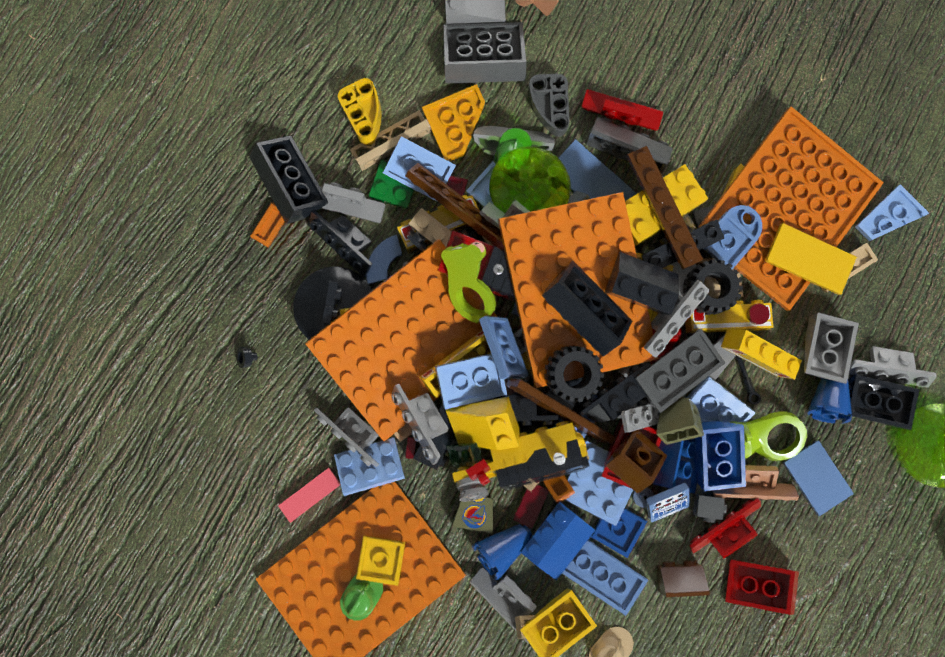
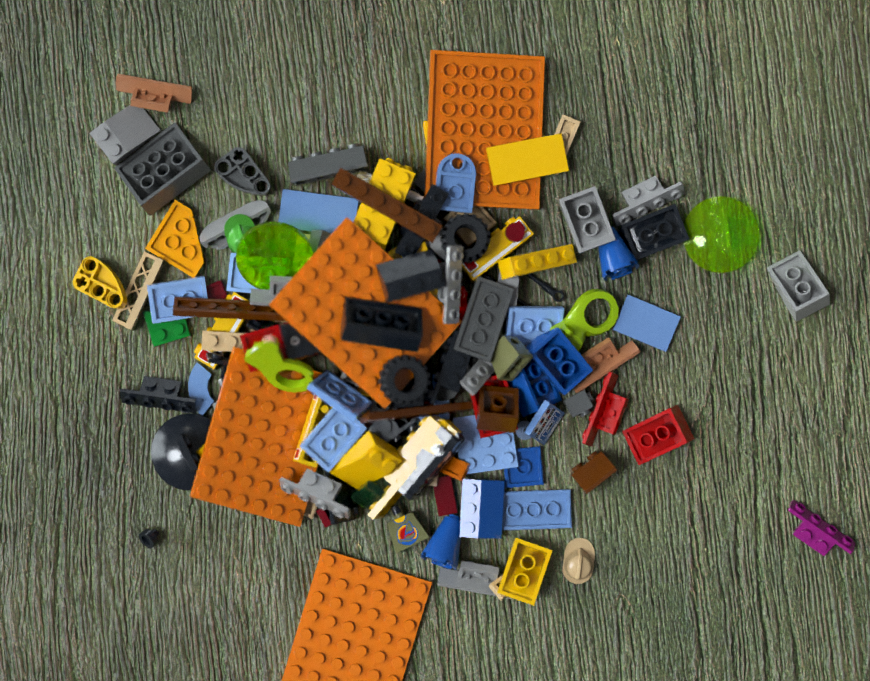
camera: 35 degrees left, 5 degrees up
black slope [249,136,328,224] -> none
orange tile [250,202,285,248] -> none
coral tile [278,468,341,523] -> none
light grey bracket [314,407,379,467] -> none
light grey bracket [320,182,385,223] -> none
light blue plate [334,438,405,496] -> none
bright green piece [340,574,383,620] -> none
yellow tile [356,536,406,586] -> none
light grey wheel [456,477,489,502] -> none
red tile [465,459,491,486] -> none
red bracket [581,89,663,131] -> none
light blue wing [855,184,929,241] -> none

